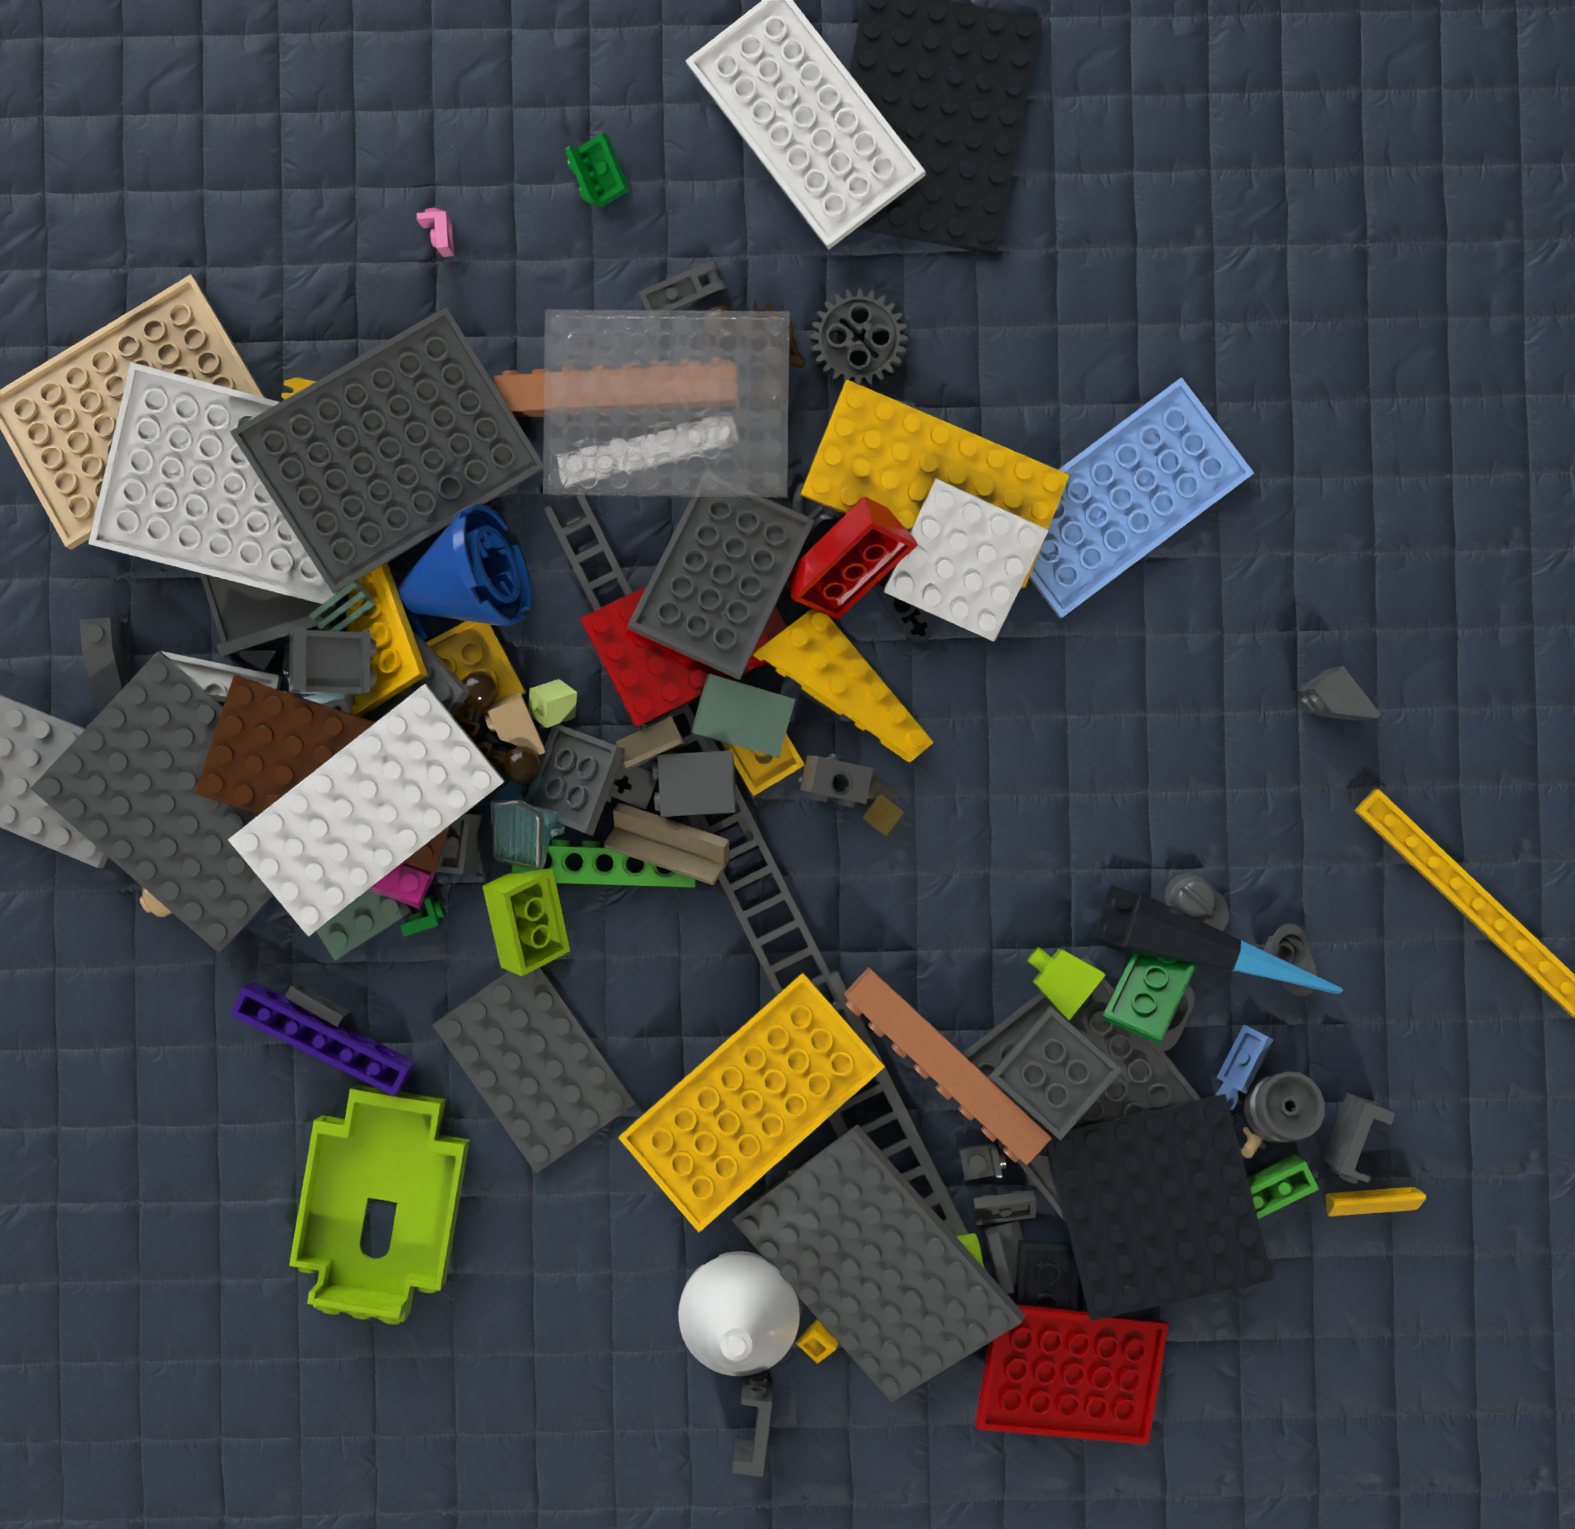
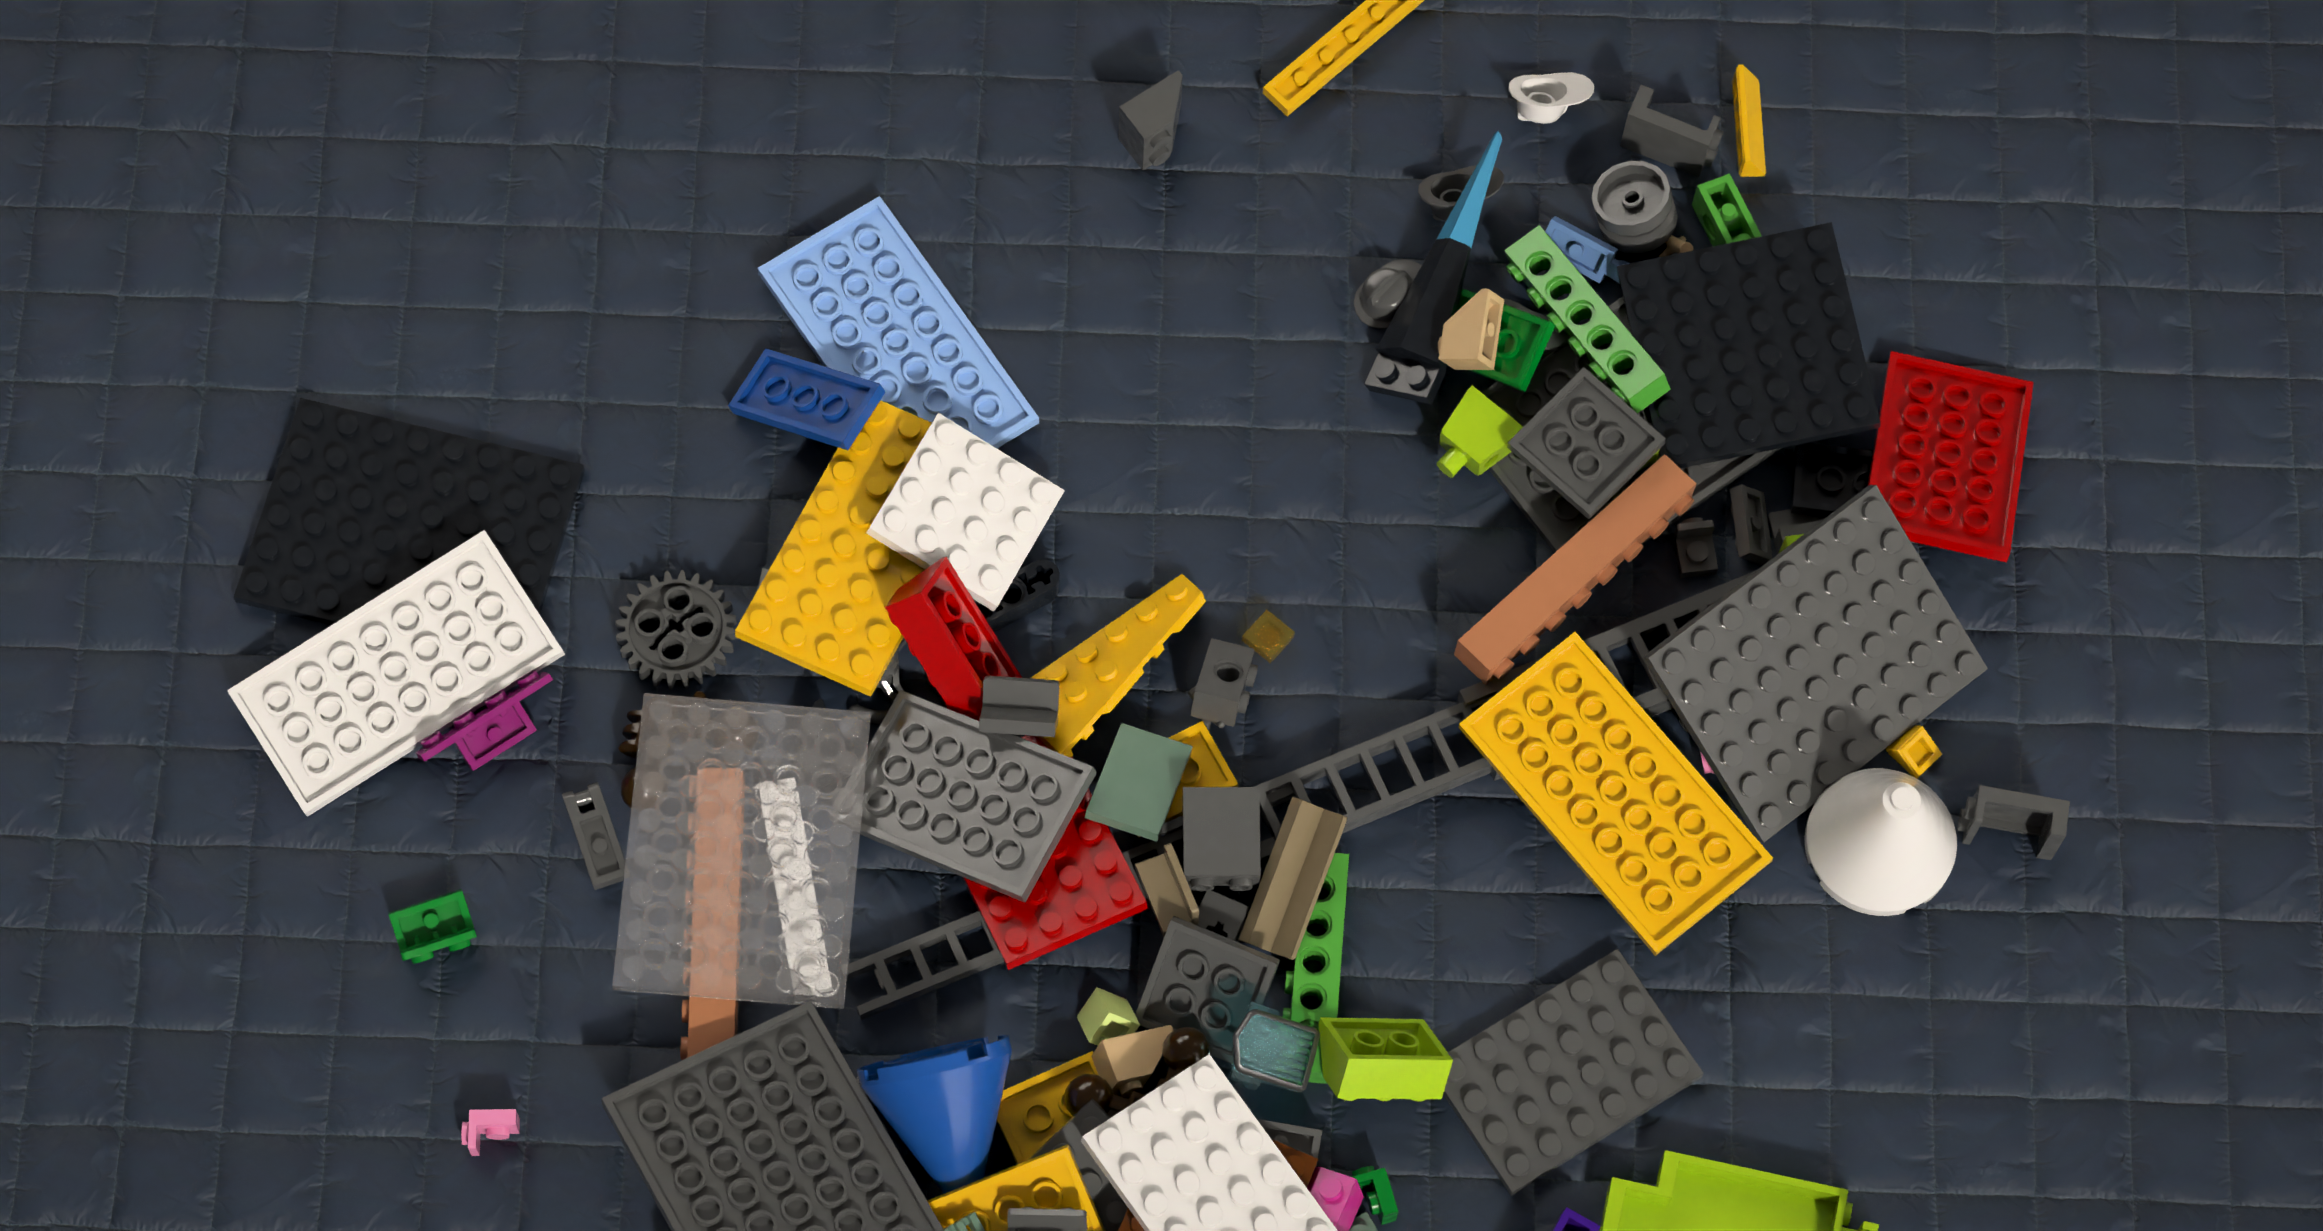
camera: 90 degrees left, 20 degrees down
none -> magenta bracket [415,670,553,771]
none -> blue plate [728,348,885,450]
none -> dark grey panel [979,676,1060,737]
none -> tan slope [1438,289,1504,370]
none -> bright green brick [1504,225,1671,414]
none -> white piece [1508,72,1594,124]

